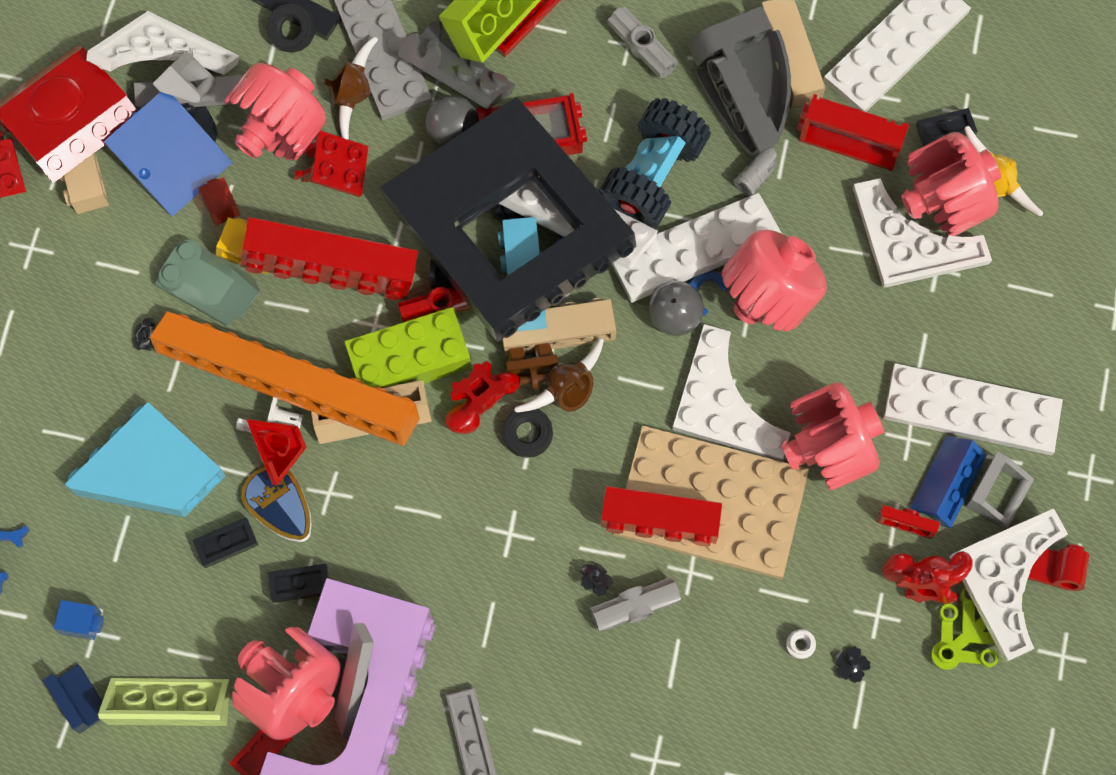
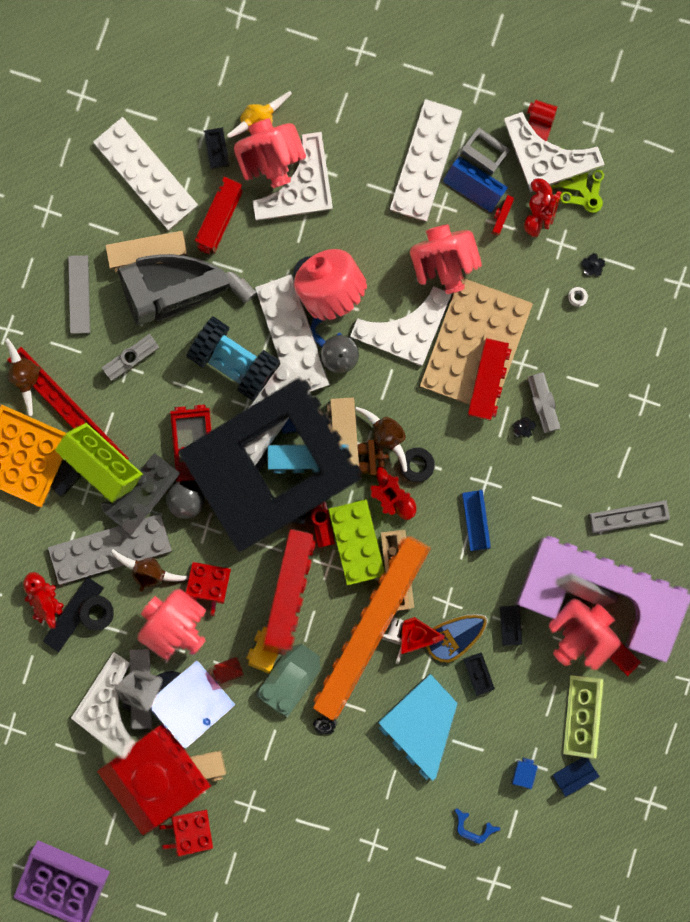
camera: 85 degrees left, 15 degrees up
none -> blue panel [462,490,491,551]

